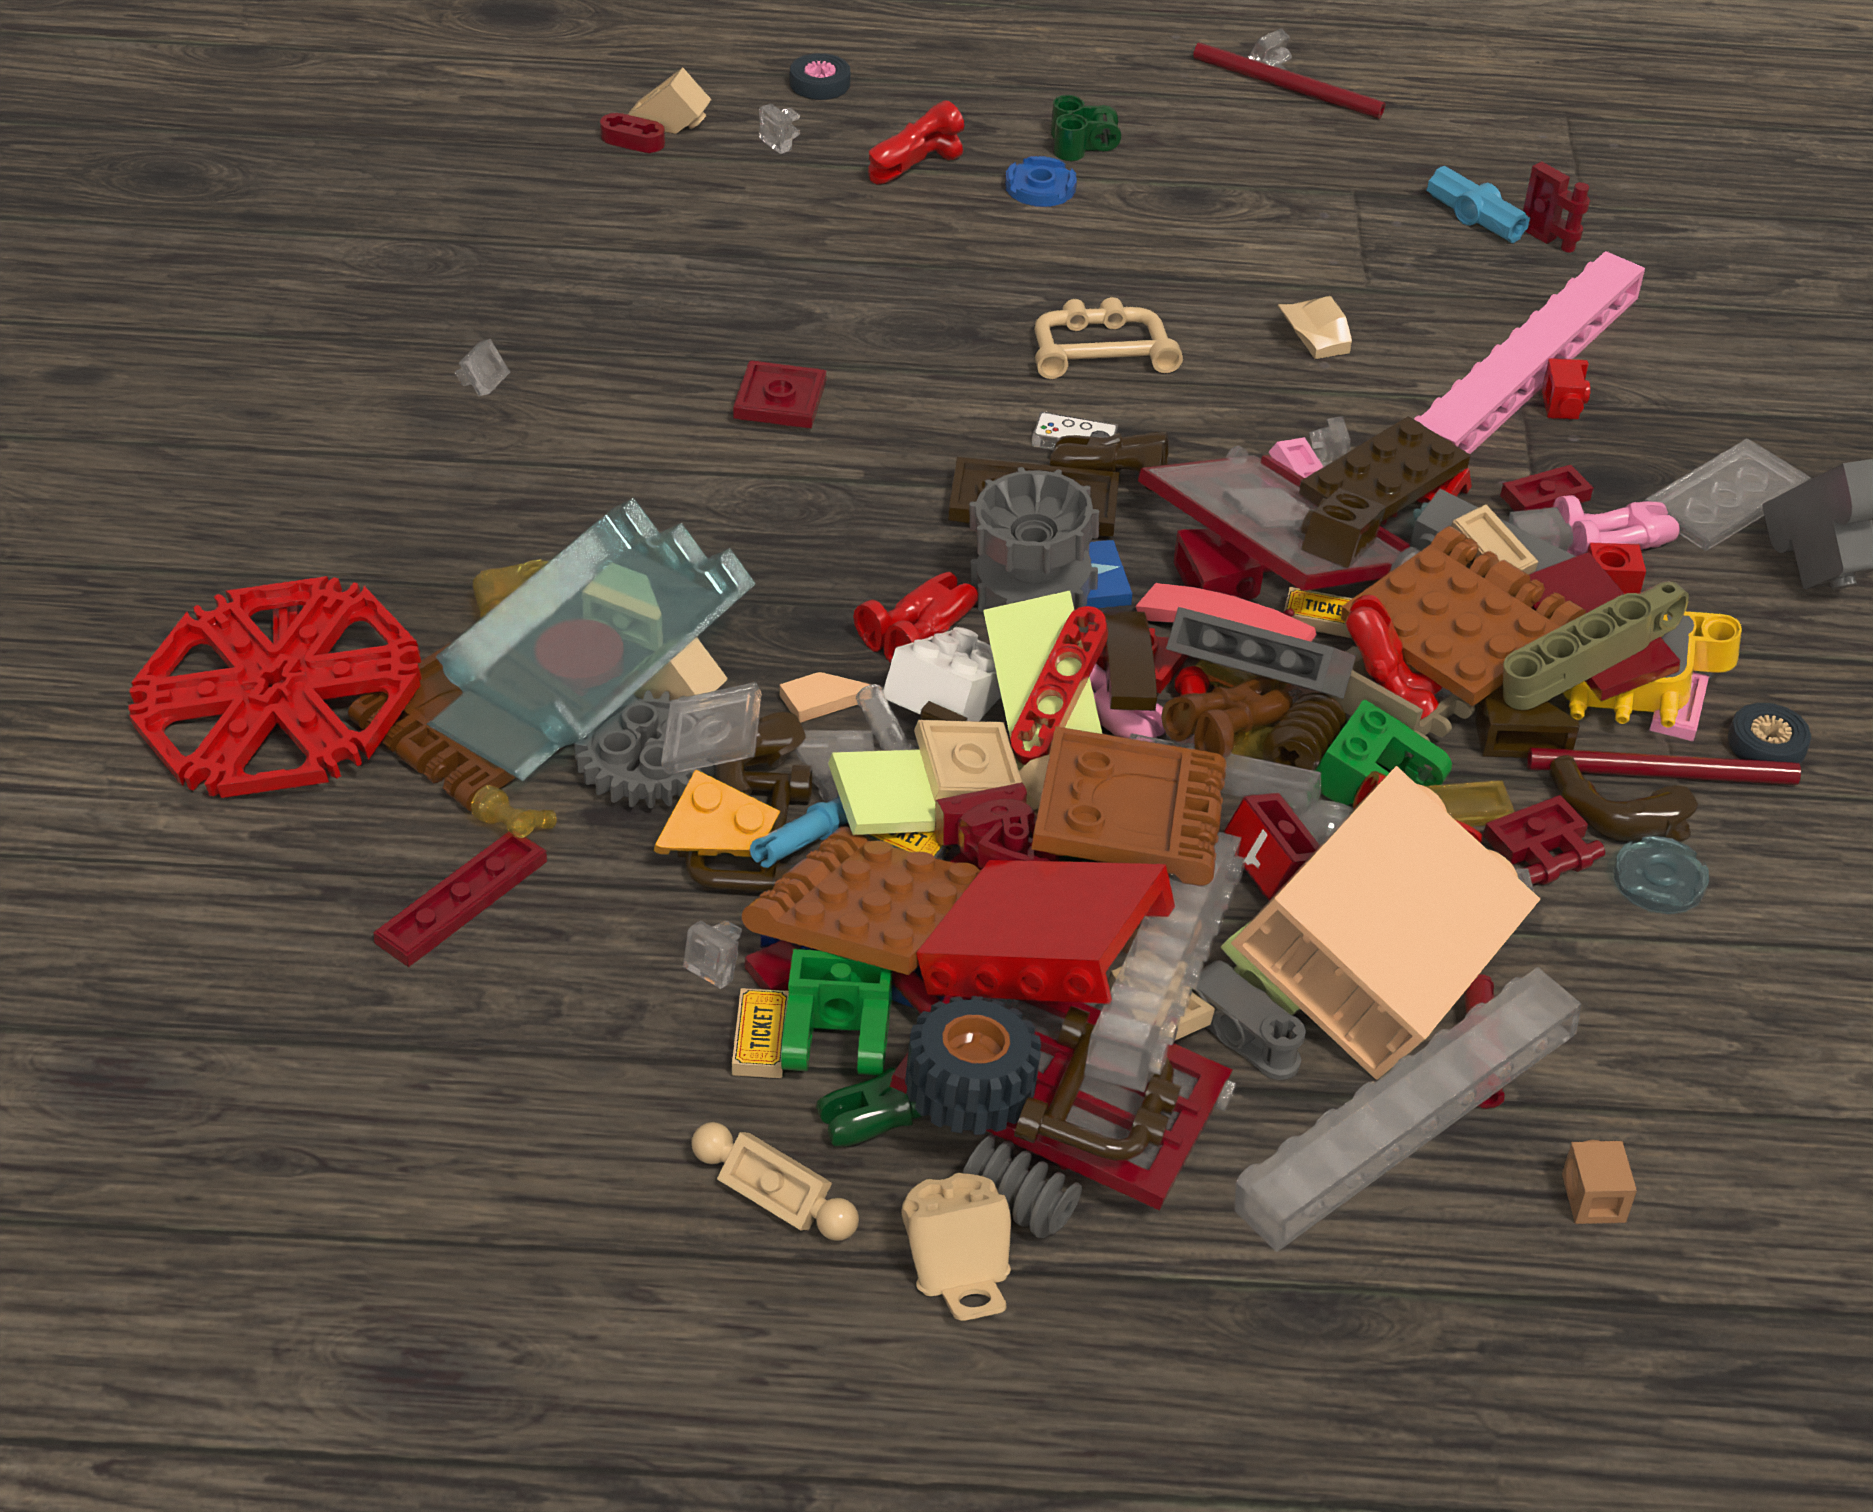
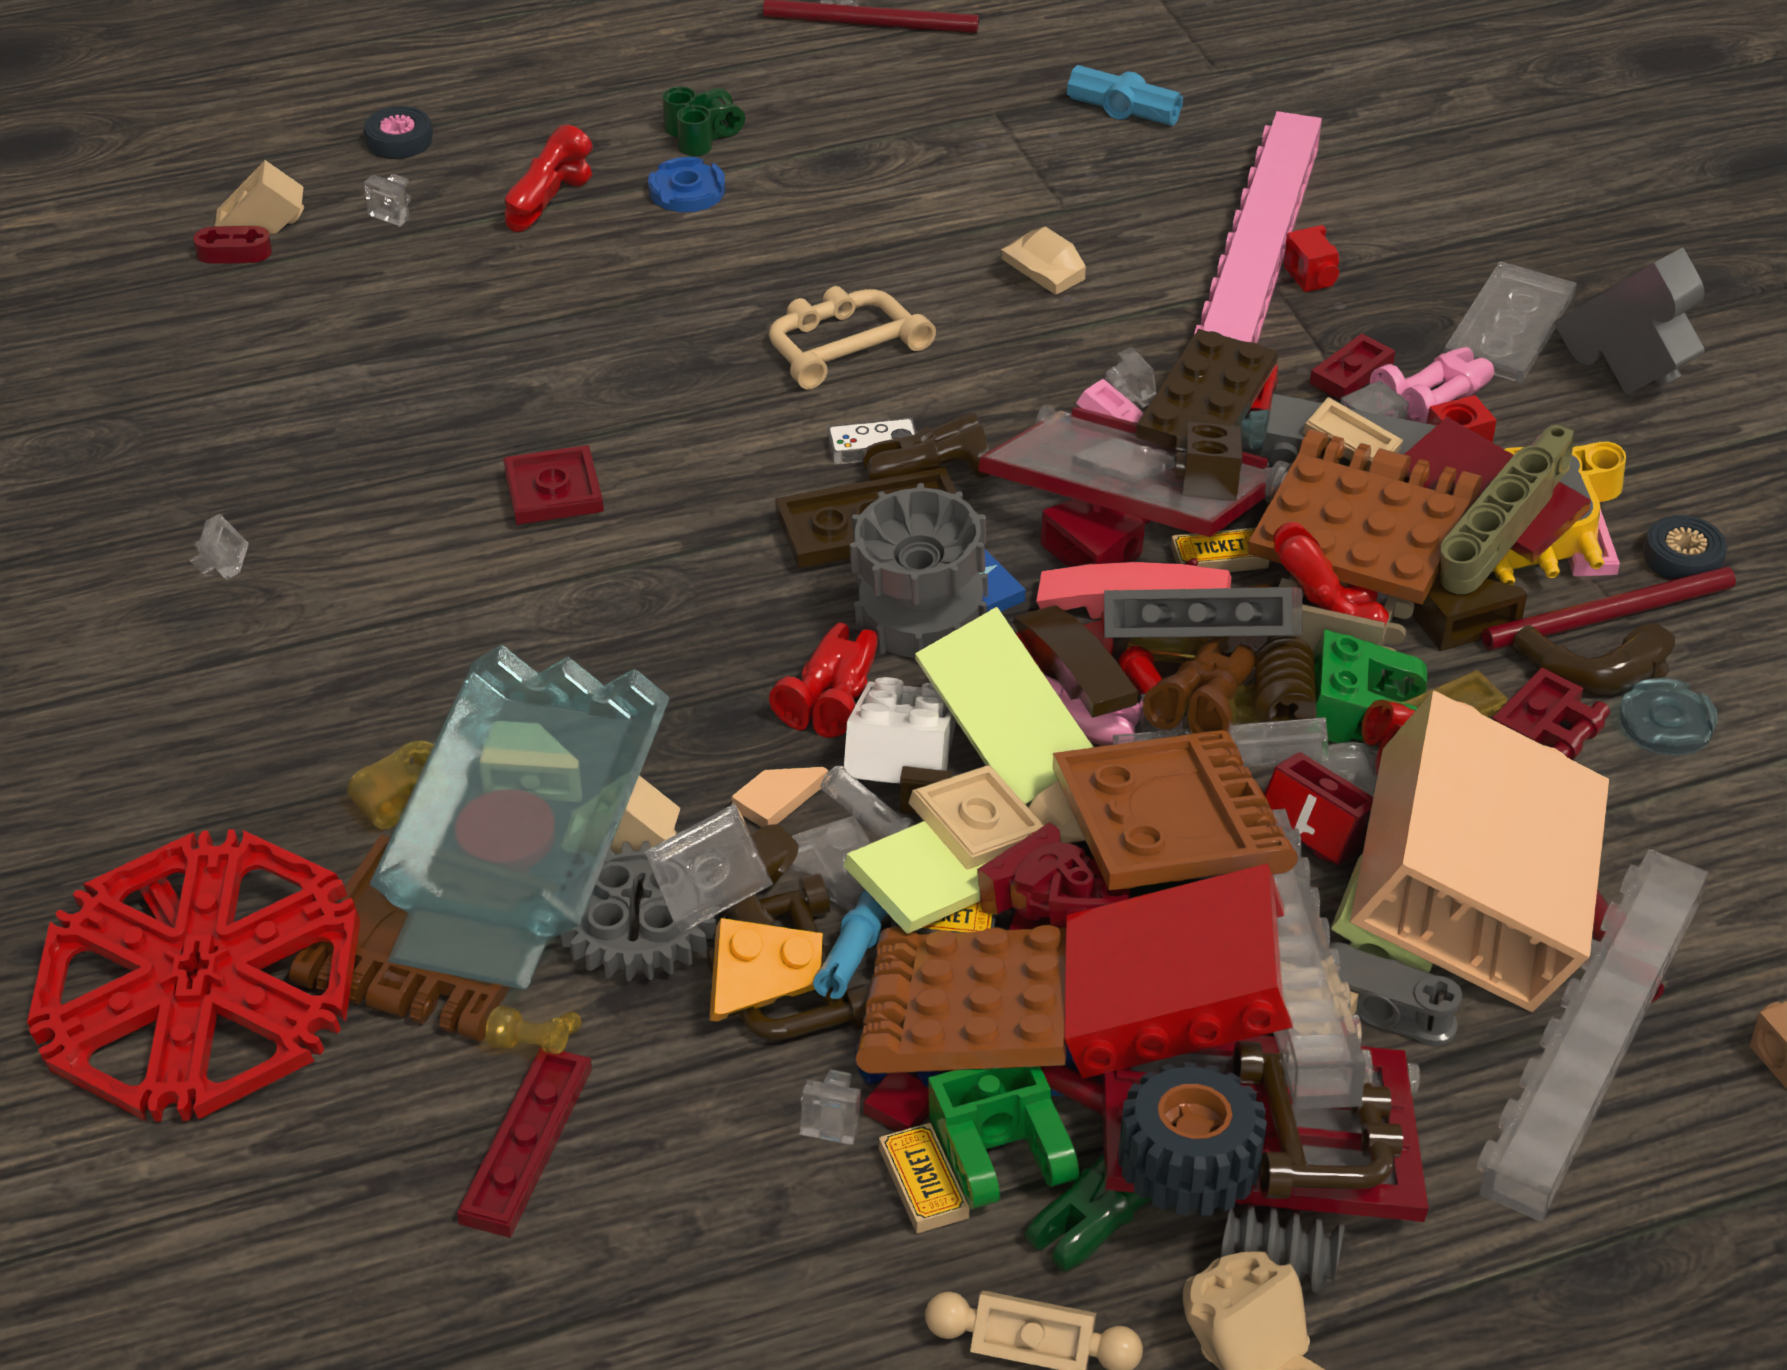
camera: 20 degrees left, 0 degrees up
red beam [1010,606,1108,765] -> none
dark red plate [1523,161,1590,253] -> none

